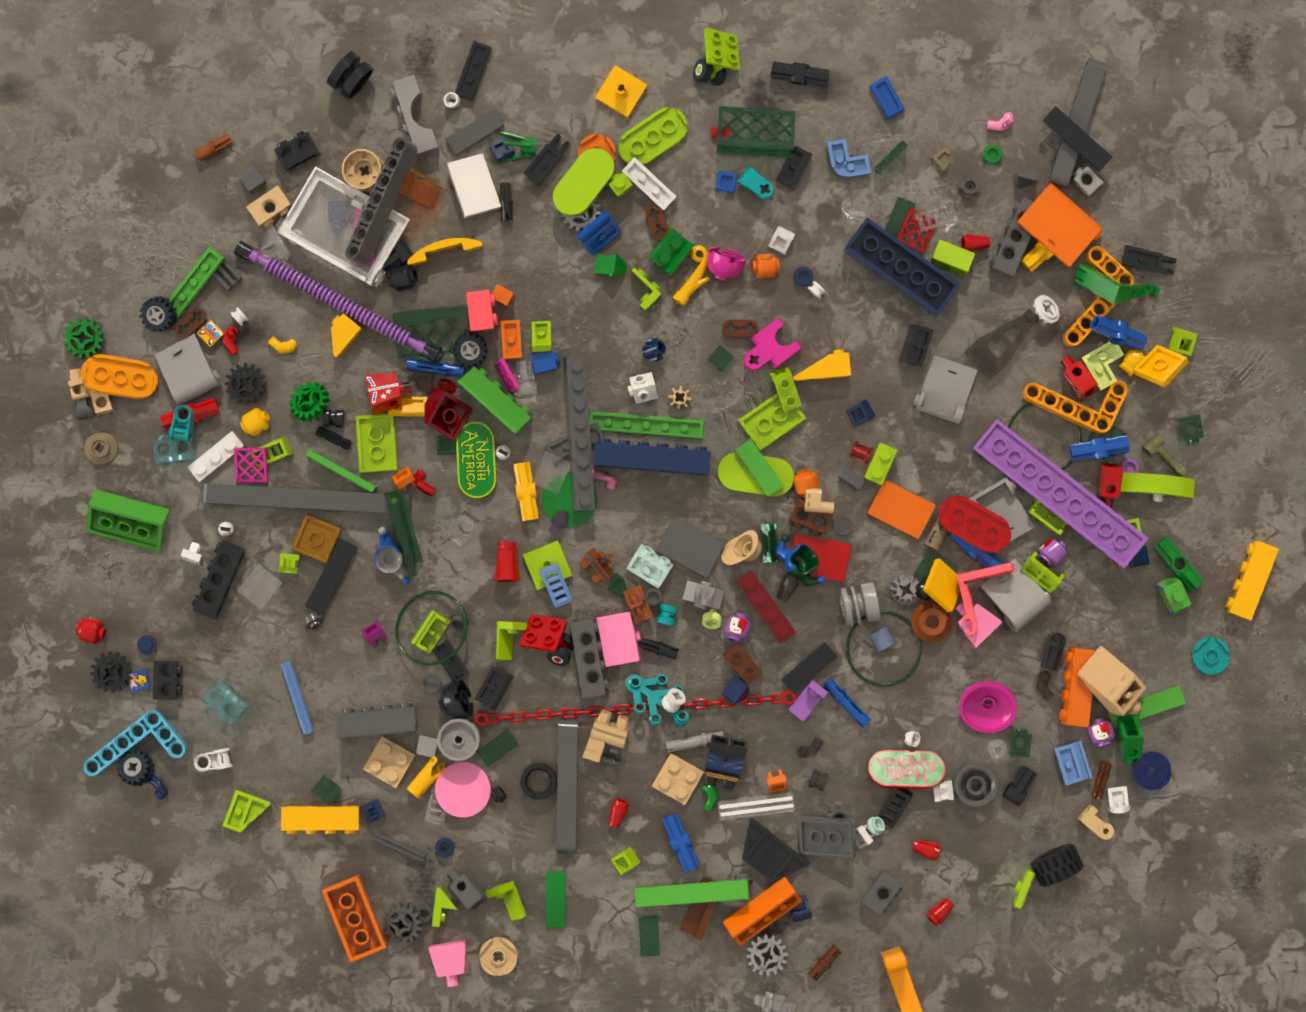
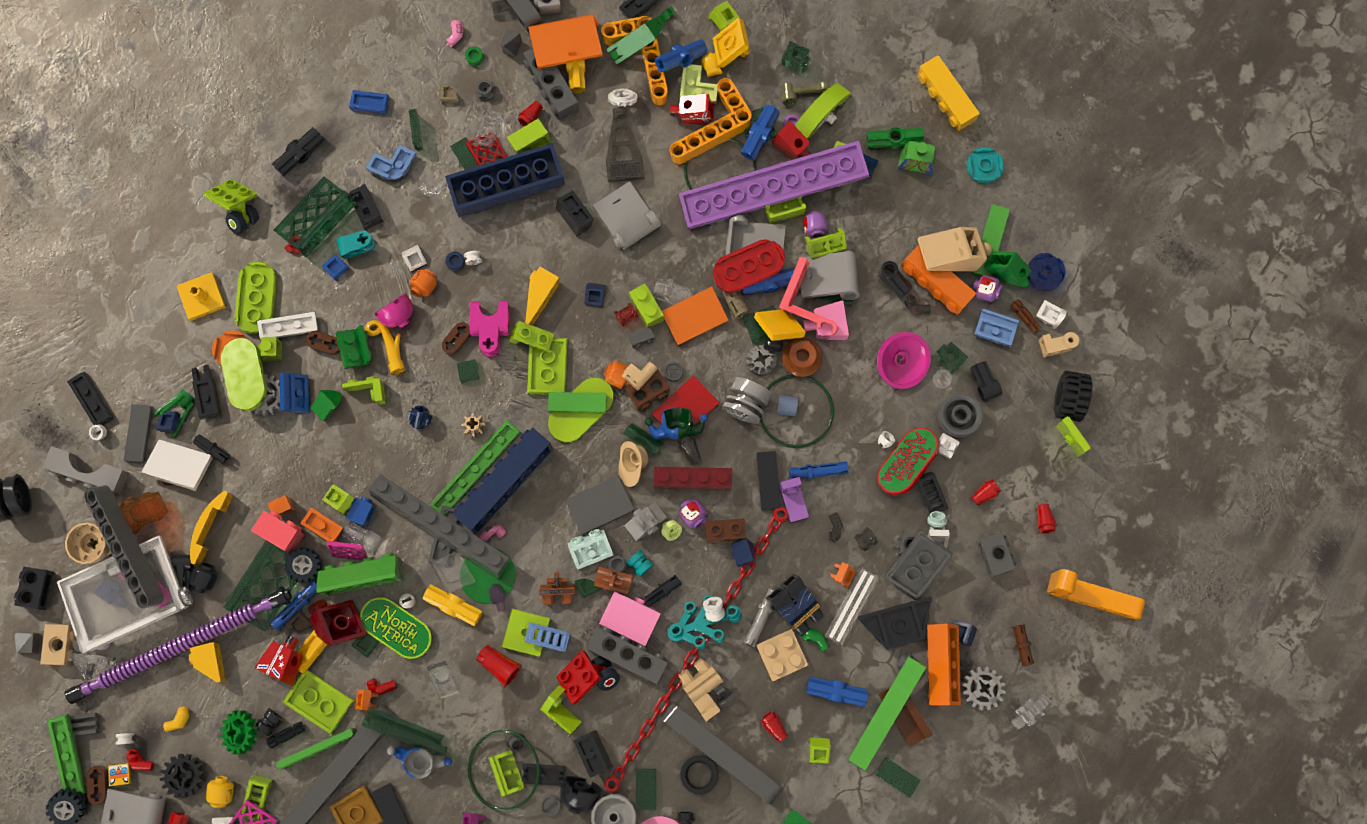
camera: 50 degrees left, 10 degrees down
white brick [628,372,658,404] -> none

